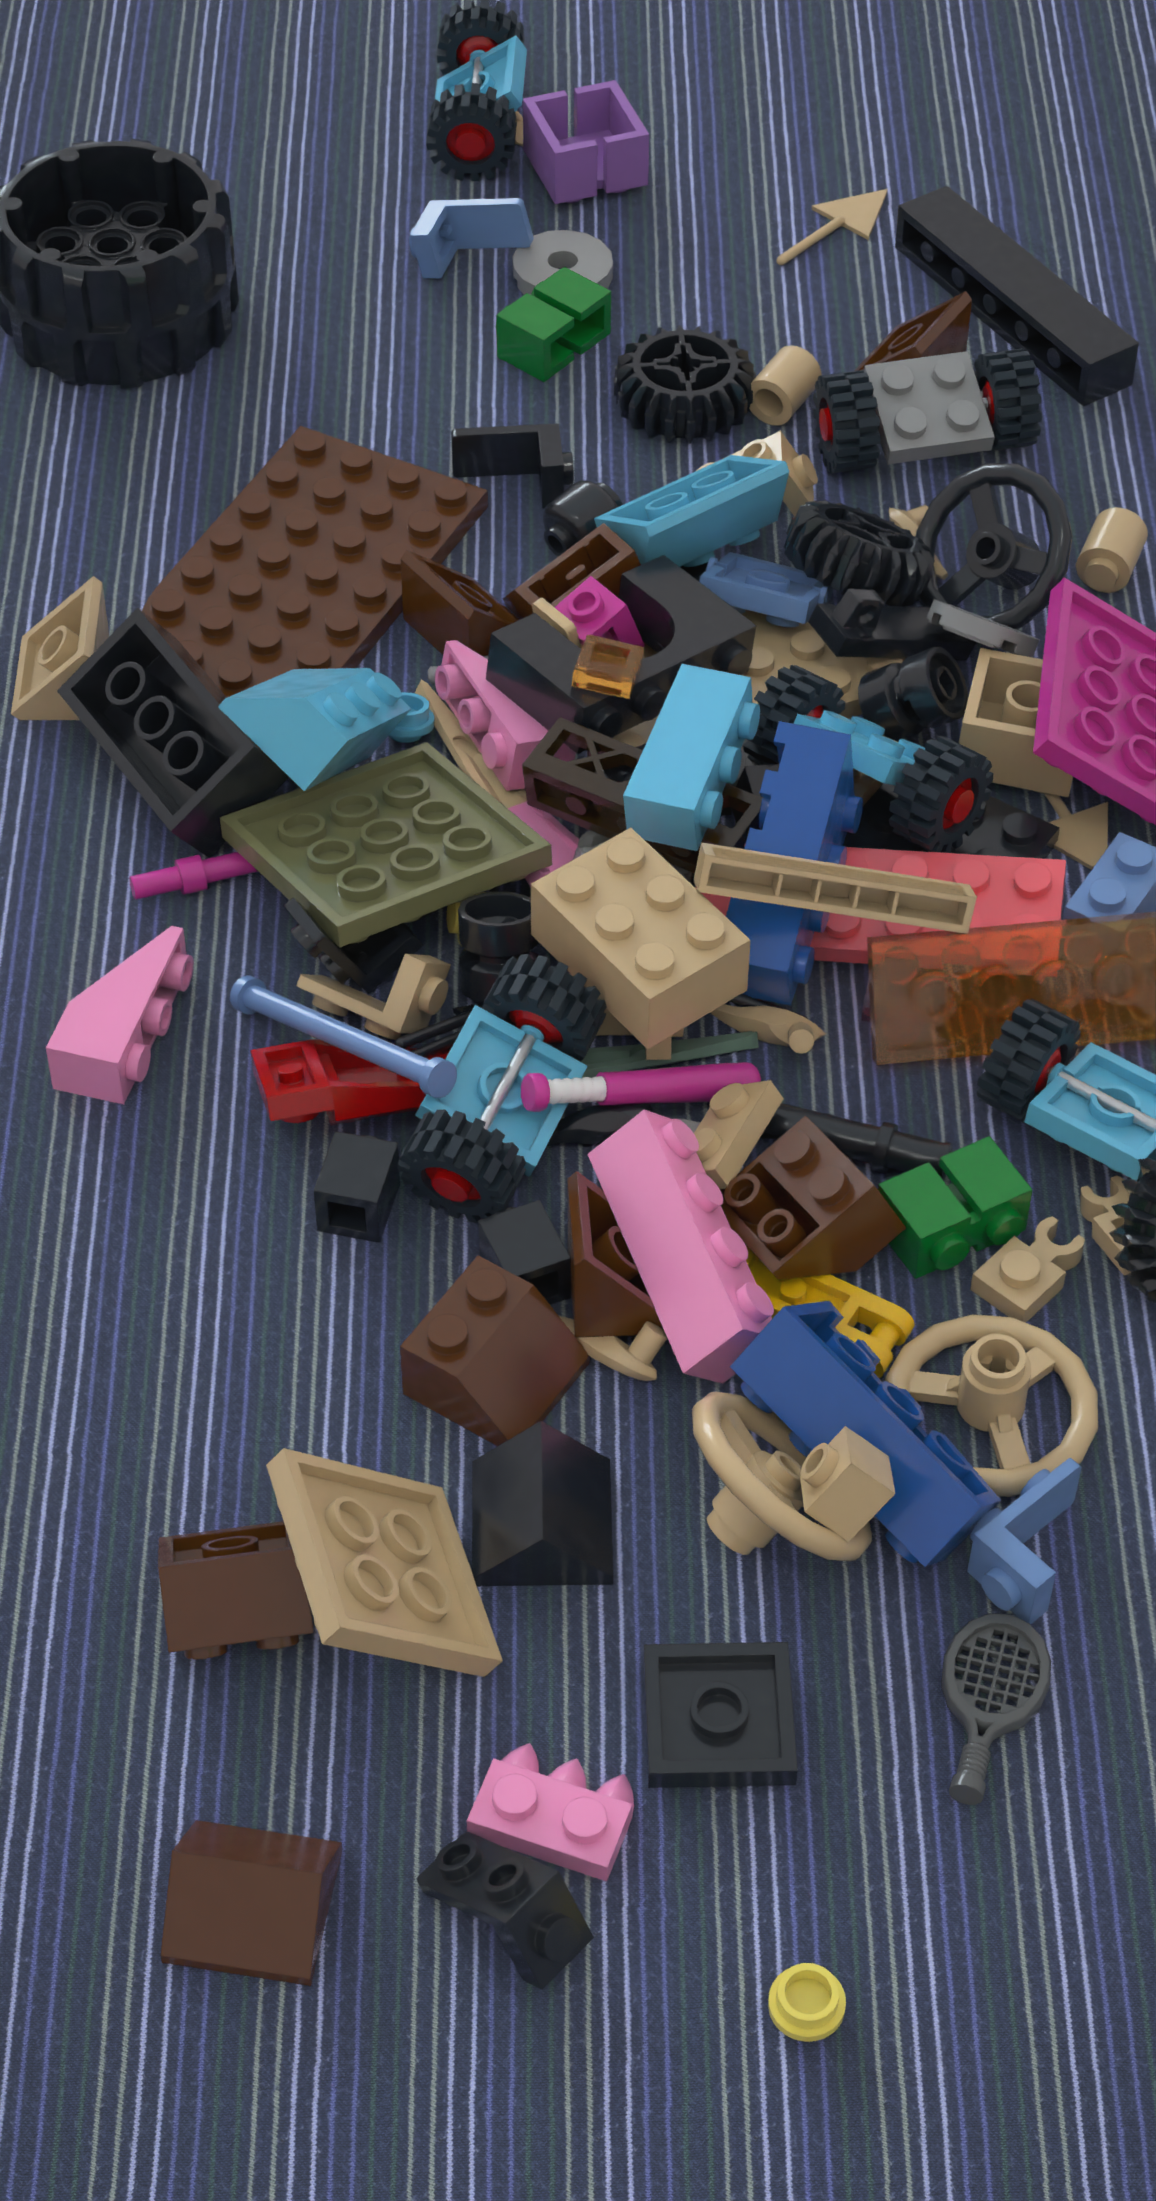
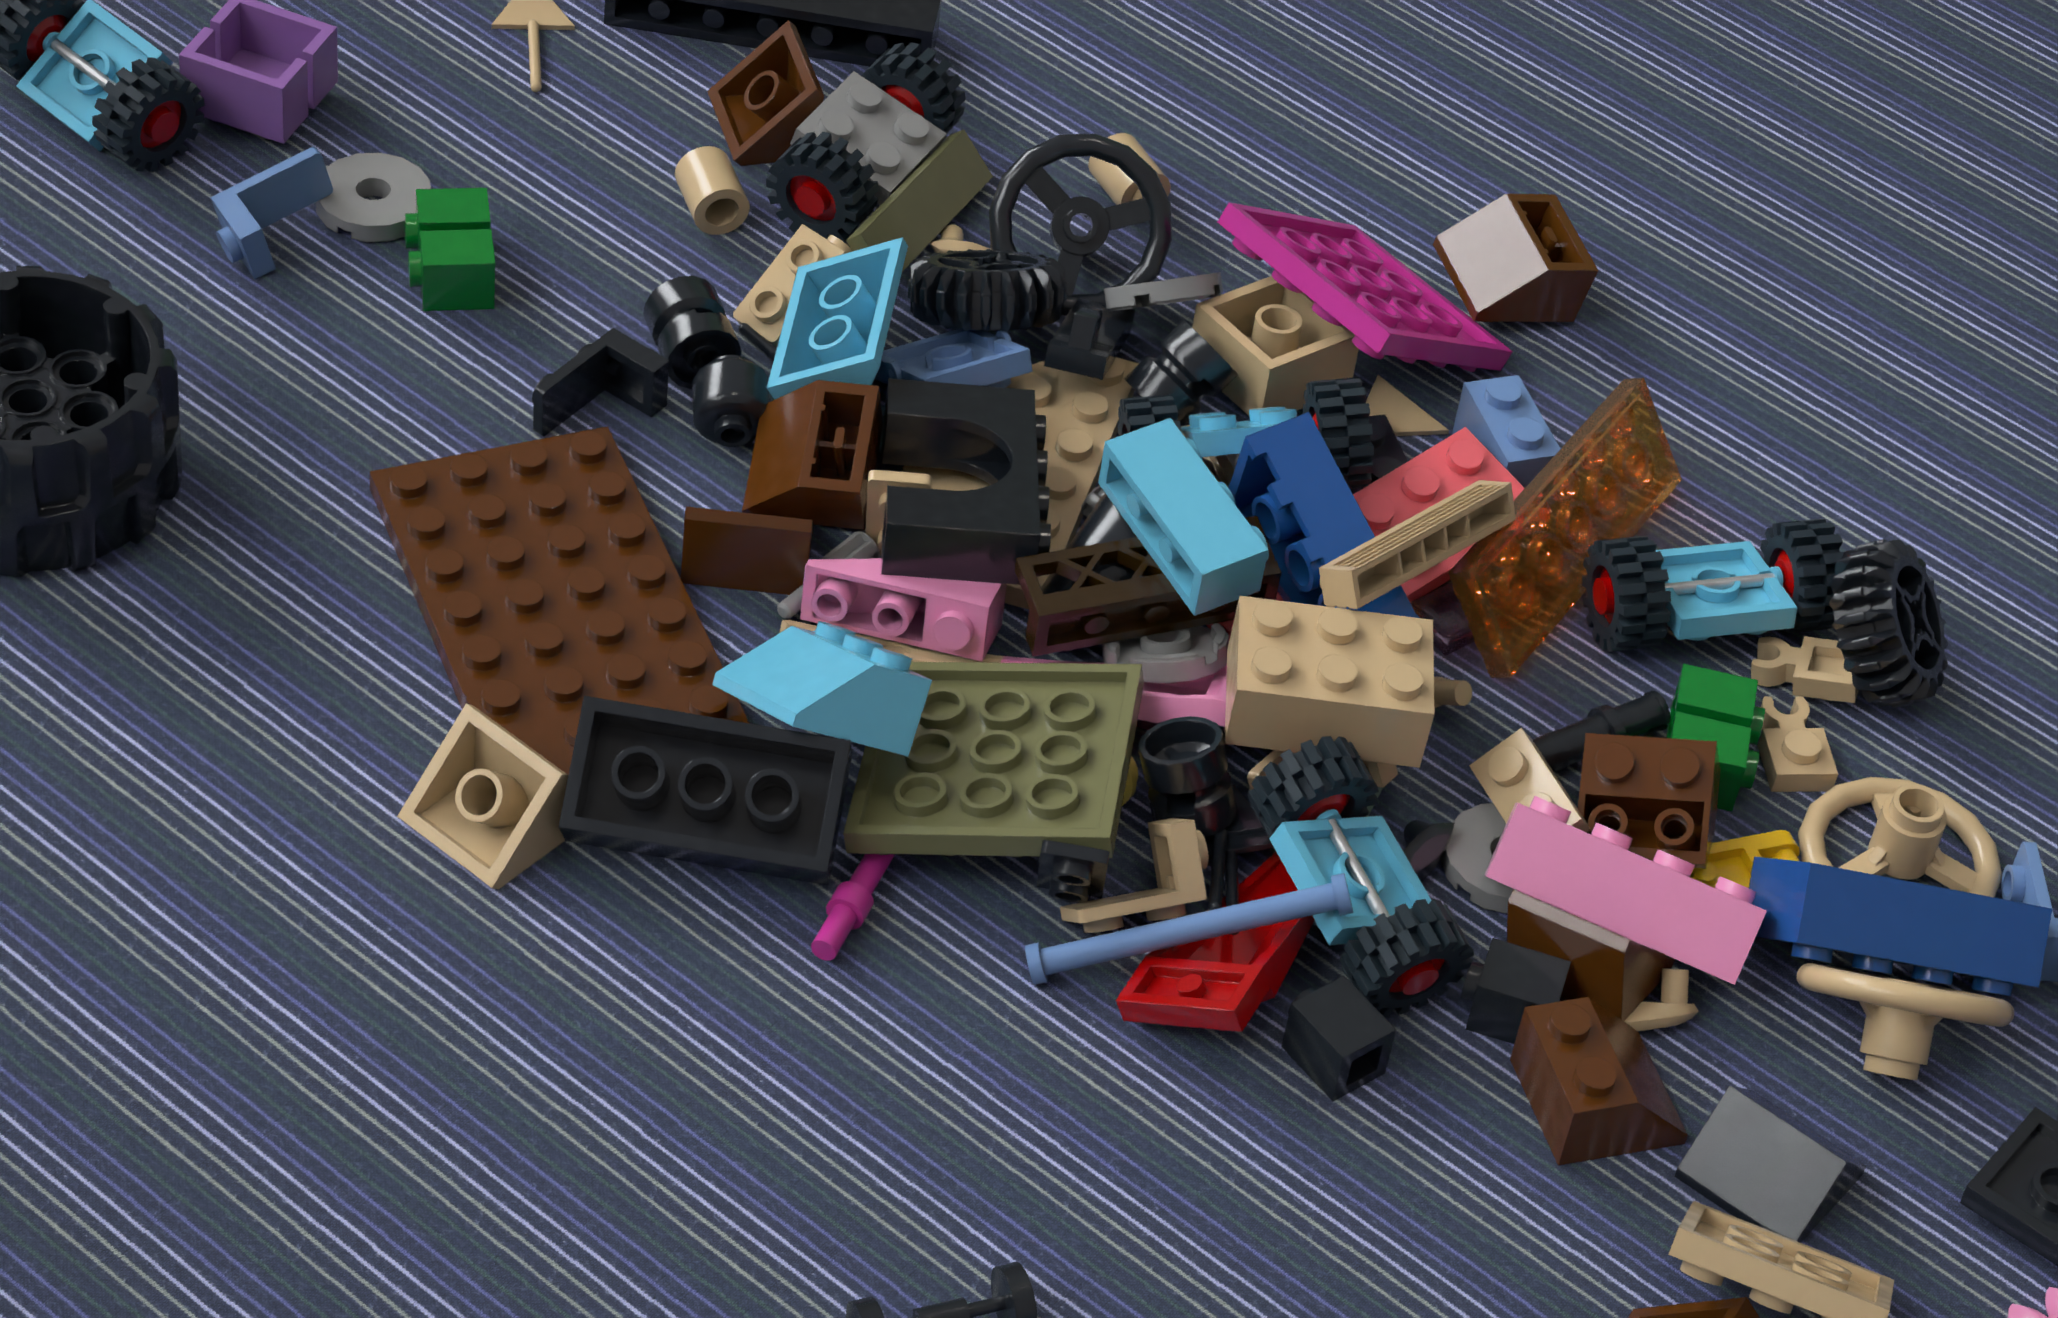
camera: 55 degrees left, 5 degrees down
bright pink slope [46,926,194,1105] -> none
dark pink piece [521,1062,761,1112] -> none
dark pink bracket [555,576,645,660] -> none
clear orange tile [572,635,644,699] -> none
black gear [613,325,756,444] -> none
tan plate [800,1426,895,1542] -> none
none -> black wheel [643,276,742,389]
none -> olive tile [846,129,993,272]

